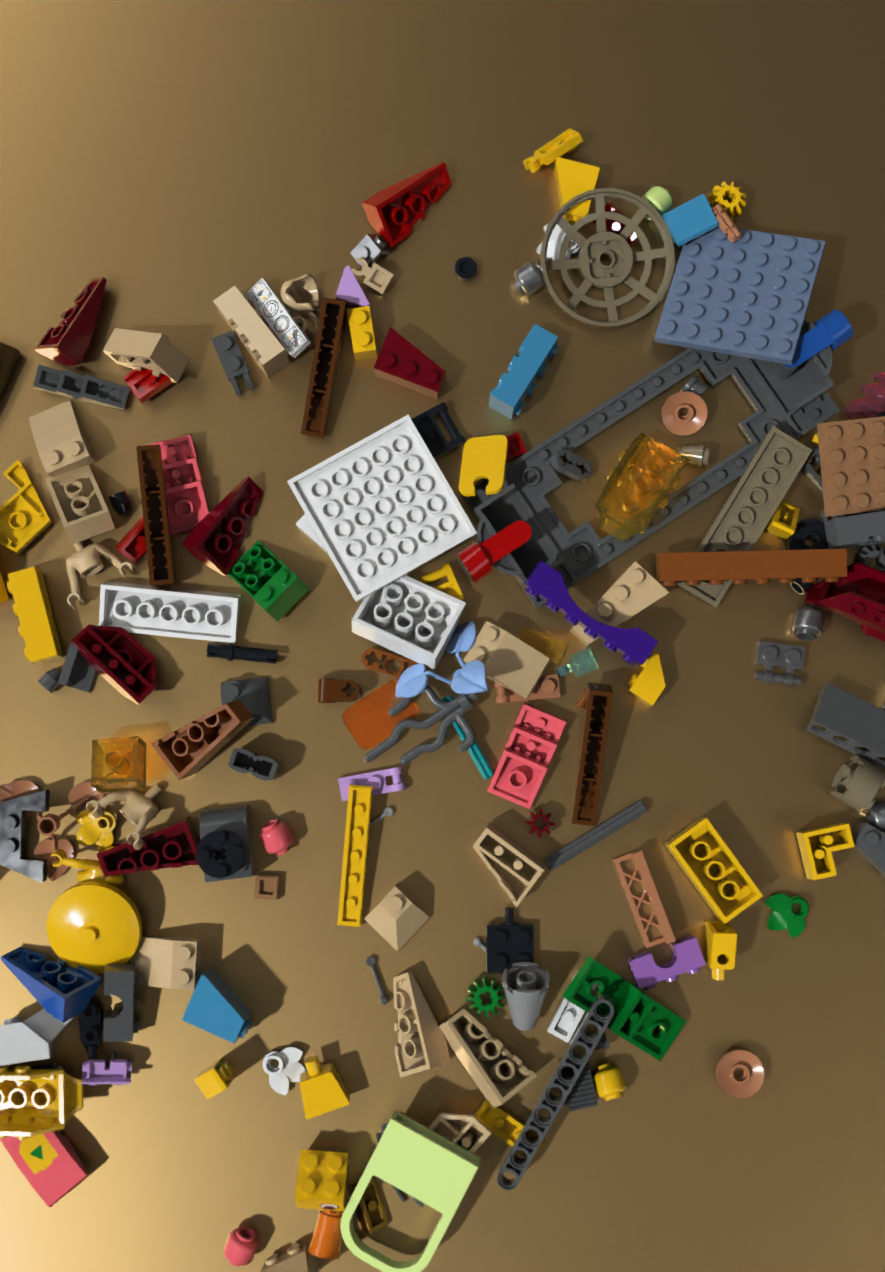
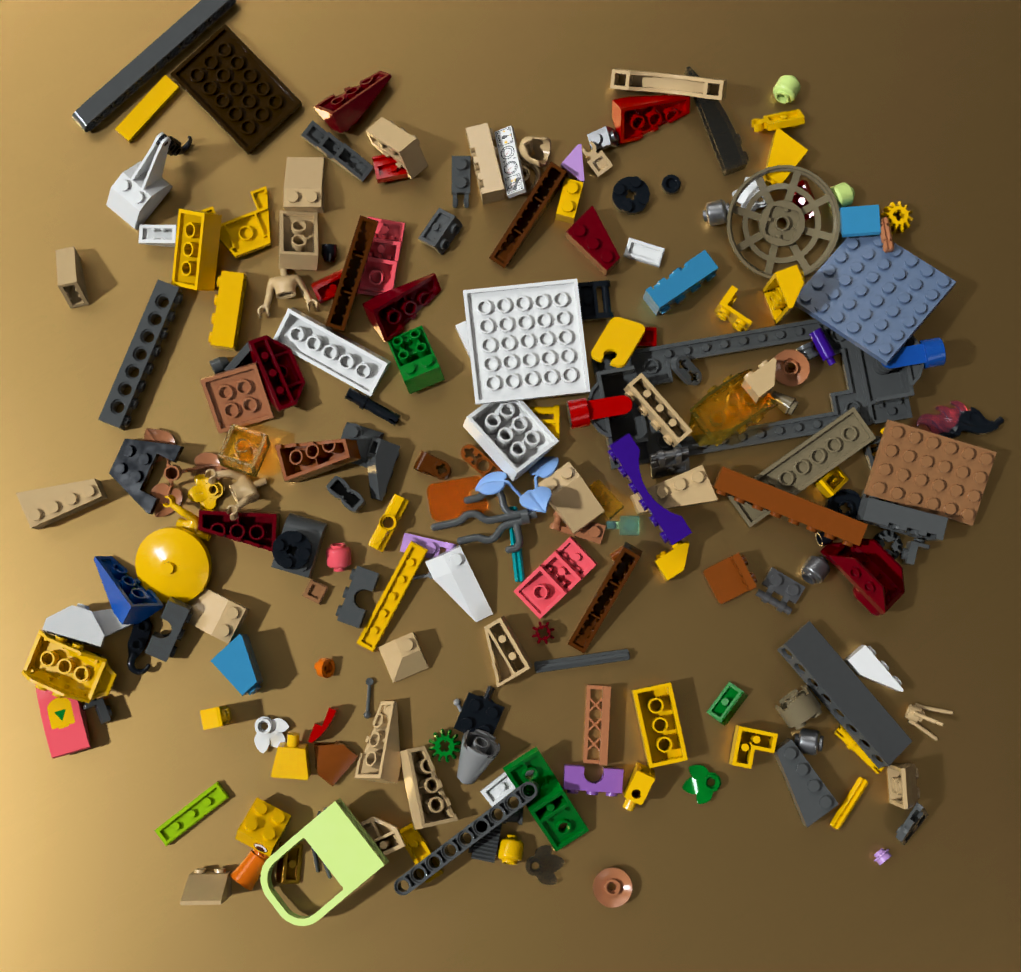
camera: 20 degrees right, 0 degrees up
lavender hinge [81,1059,132,1086] -> none
coral head [224,1226,259,1266] -> none
none -> dark grey bracket [82,698,112,725]
none -> lime tile [154,782,230,846]
none -> nougat plate [200,362,274,434]
none -> red slope [308,707,339,743]
none -> orange tile [314,658,335,678]
none -> dark orange slope [314,741,358,787]
none -> dark grey arch [336,566,381,629]
none -> dark grey slope [366,438,400,501]
none -> yellow piece [368,494,409,552]
none -> dark grey bracket [418,208,462,255]
none -> white wedge [425,545,493,622]
none -> clear smoke plate [525,845,565,885]
none -> tan arch [610,68,728,100]
none -> black plate [612,176,650,215]
none -> white tile [623,238,665,268]
none -> tan brick [624,373,692,447]
none -> flat silver plate [649,446,690,479]
none -> clear smoke slope [684,66,749,176]
none -> dark orange bracket [703,552,757,604]
none -> green slope [707,681,748,726]
none -> yellow bracket [714,285,753,332]
none -> tan slope [741,358,777,403]
none -> yellow slope [762,265,805,325]
none -> yellowish green head [773,75,801,104]
none -> dark purple cylinder [809,328,836,366]

